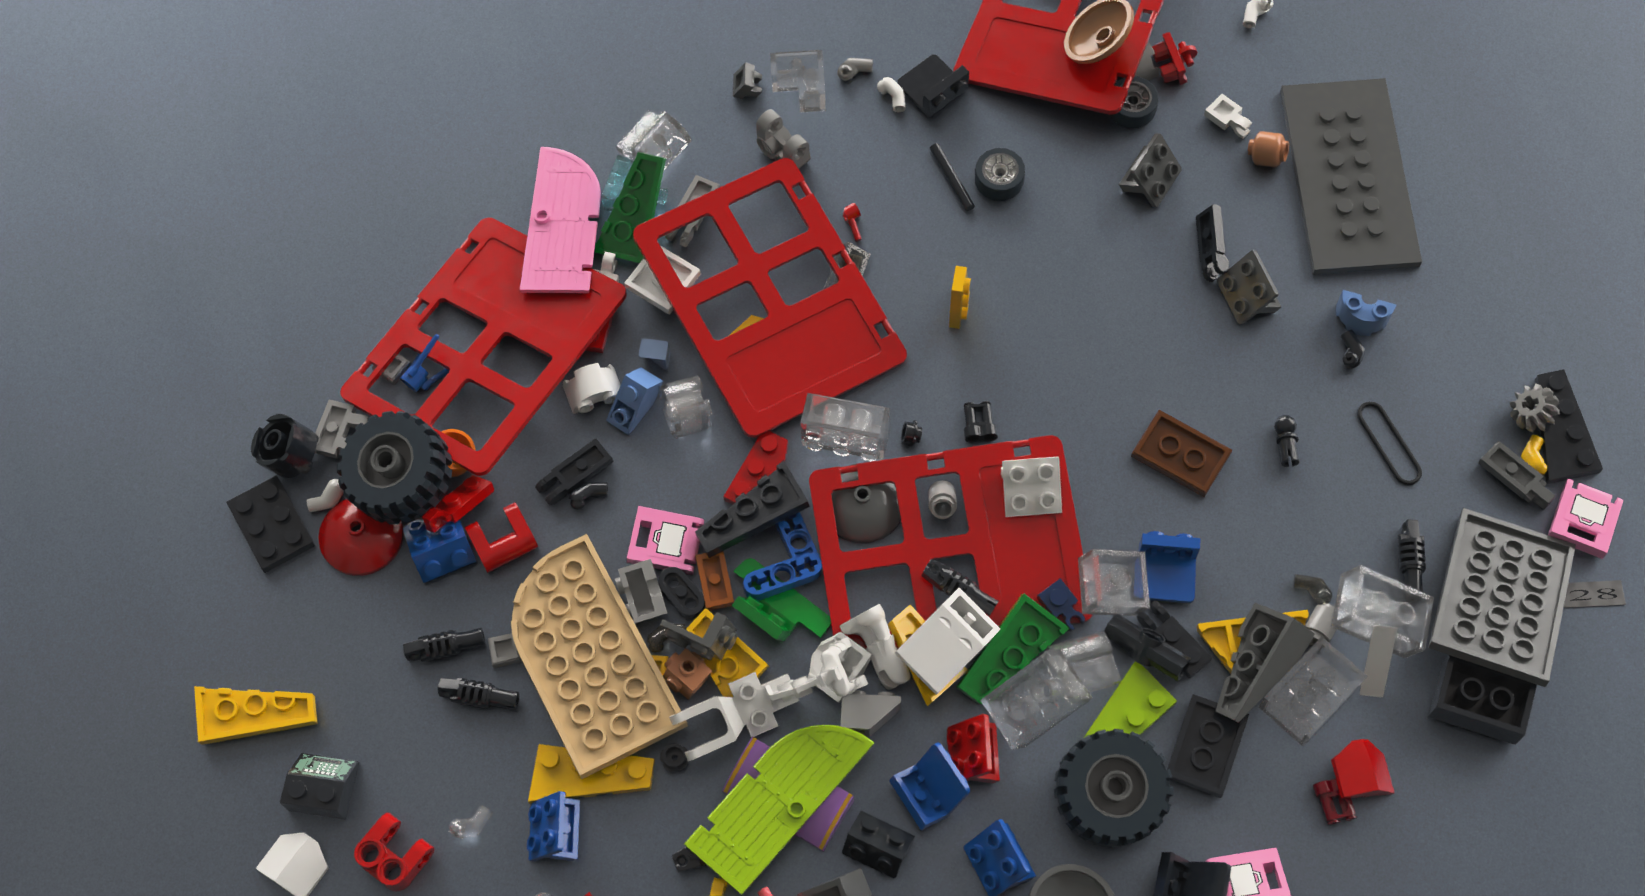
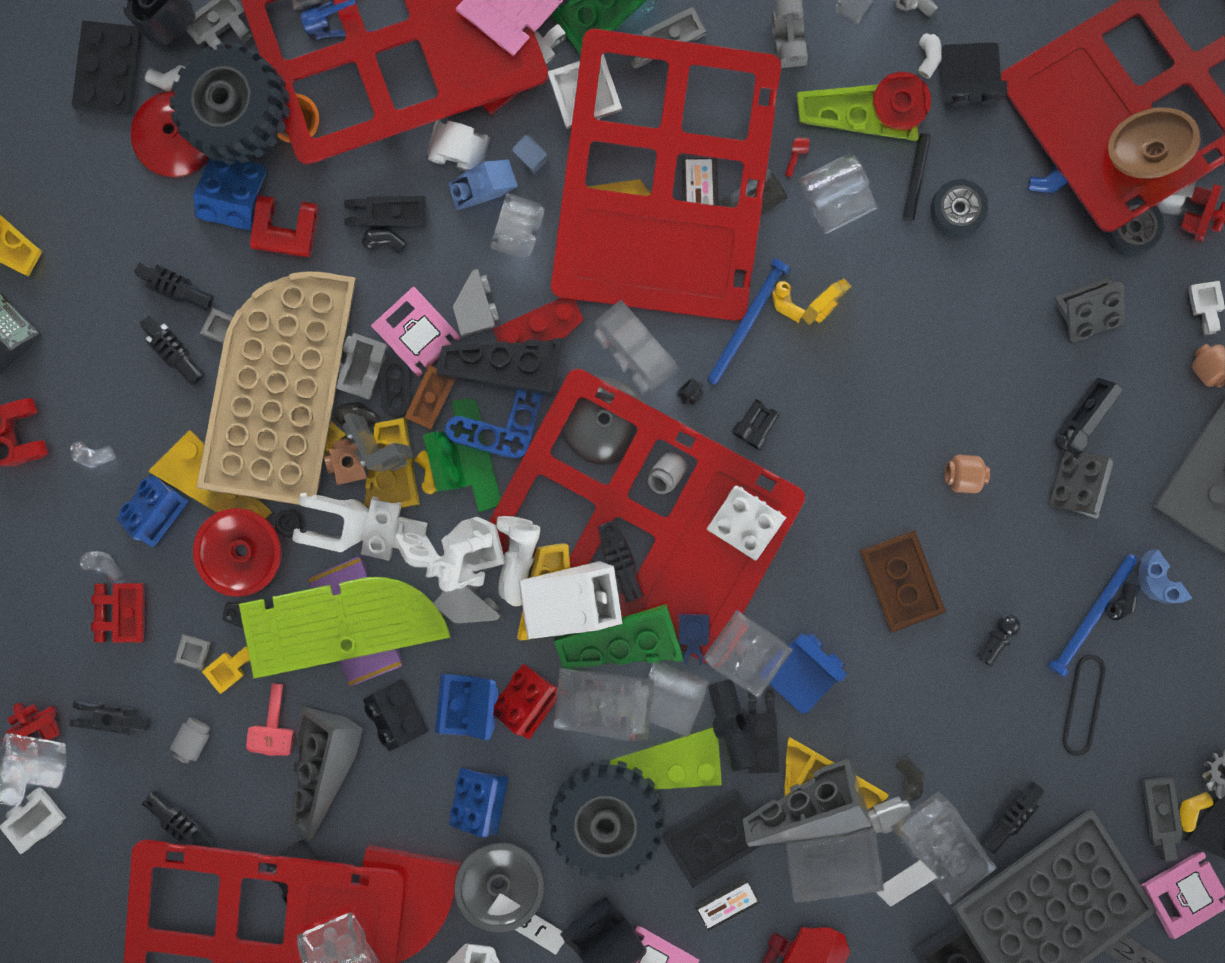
camera: 35 degrees right, 20 degrees up
red hinge [422,475,495,533] -> none
none -> red dish [193,508,281,597]
none -> yellow arm [414,450,436,495]
none -> light grey slope [453,269,499,338]
none -> slope [682,158,719,206]
none -> slope [694,876,760,931]
none -> blue bar [708,258,791,385]
none -> yellow arm [772,281,805,323]
none -> lime wing [796,85,919,141]
none -> clear brick [798,153,878,234]
none -> red tile [872,71,931,131]
none -> nougat head [944,454,990,494]
none -> blue arm [1028,166,1067,193]
none -> blue bar [1048,554,1137,678]

